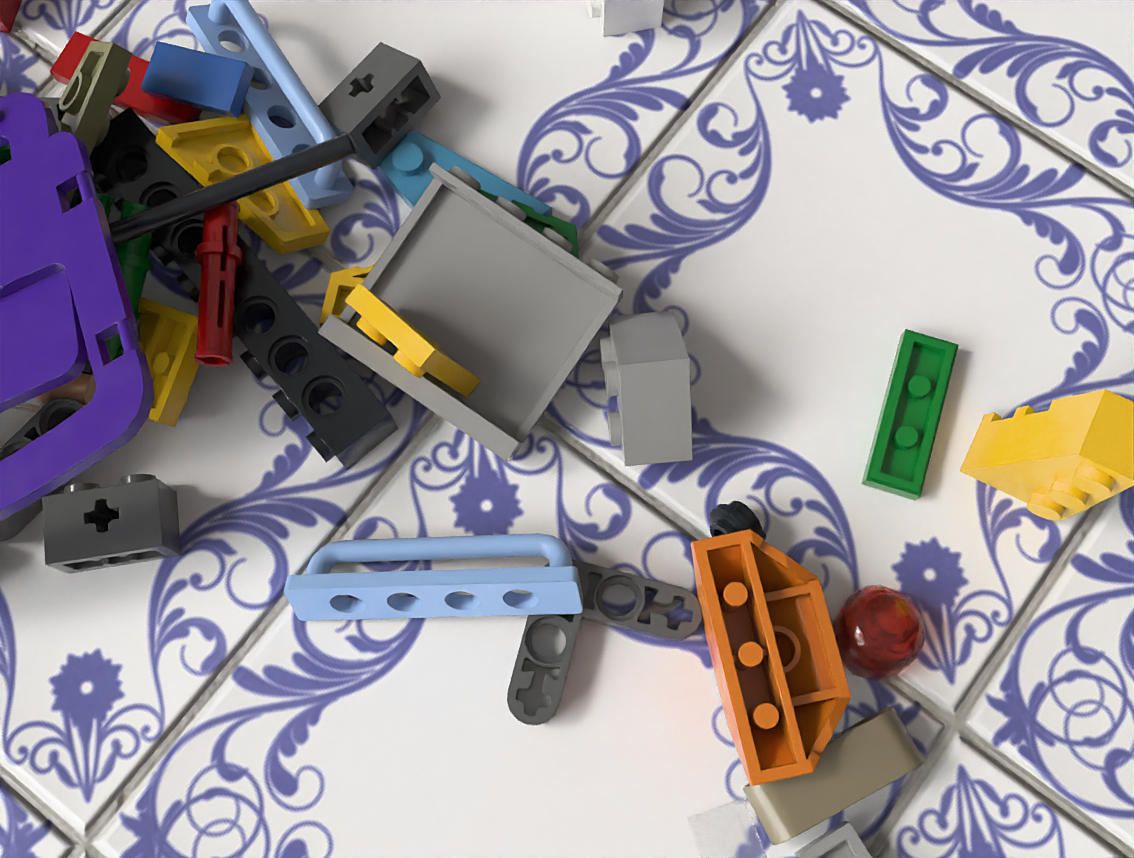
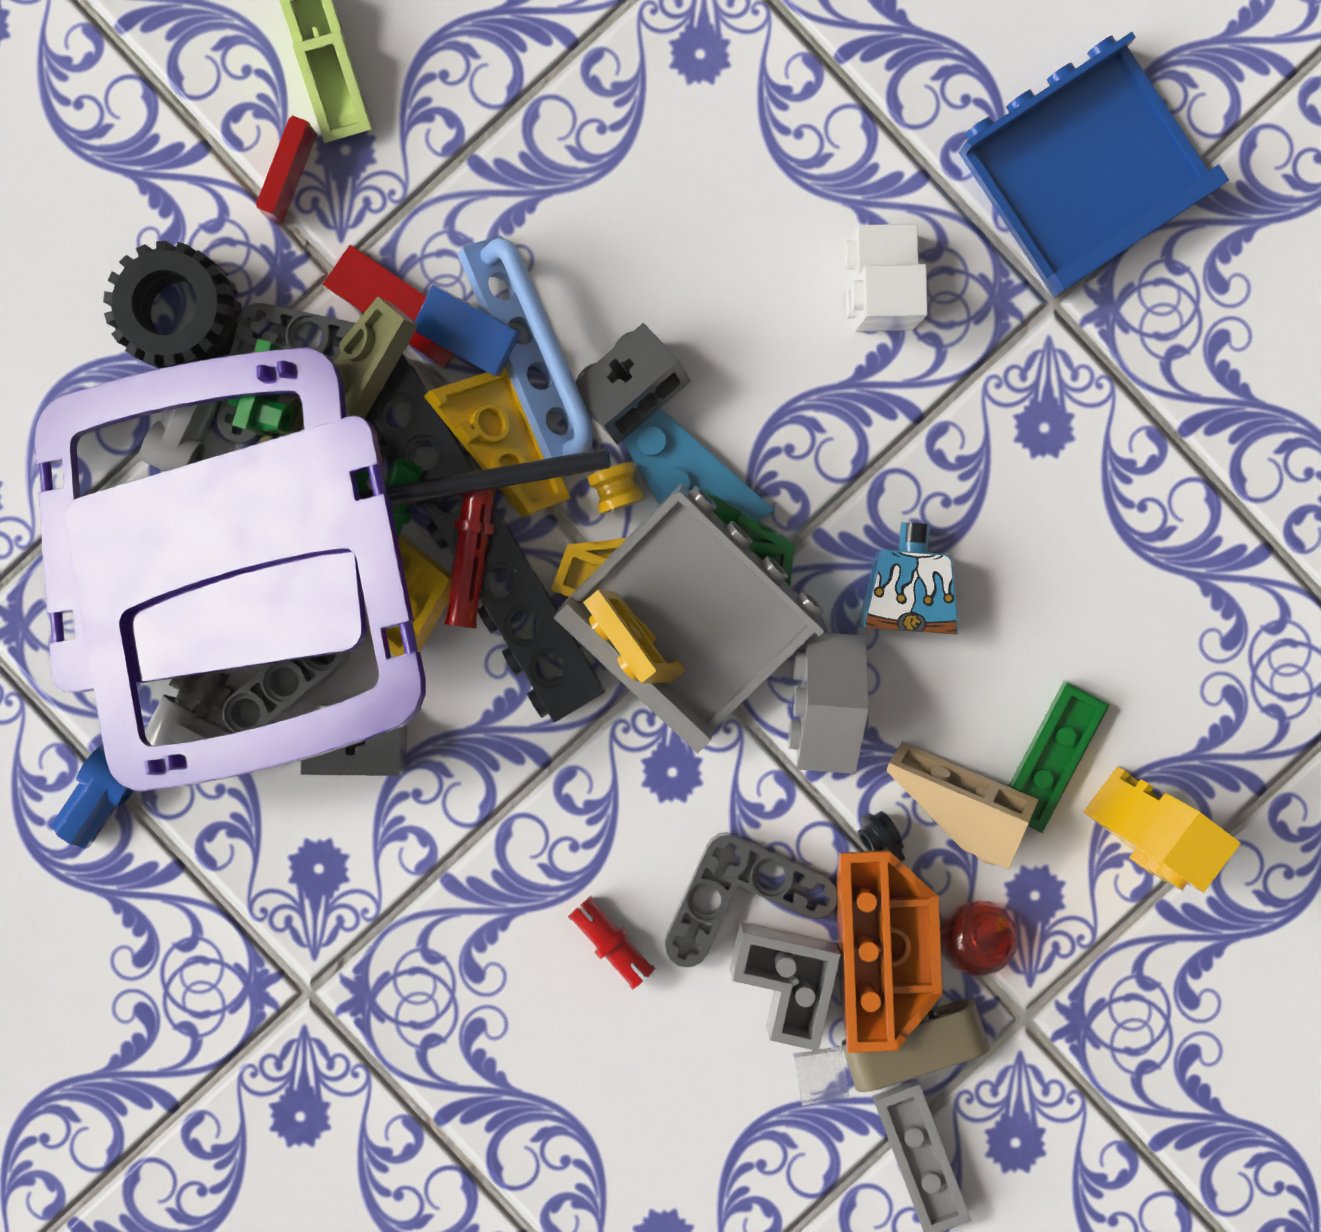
camera: 10 degrees right, 15 degrees up
light blue piece [284,533,583,621] -> none
none -> red pin [568,896,656,990]
none -> yellow wheel [587,461,645,514]
none -> light grey brick [730,922,841,1051]
none -> torso [858,522,958,635]
none -> tan slope [886,742,1038,870]

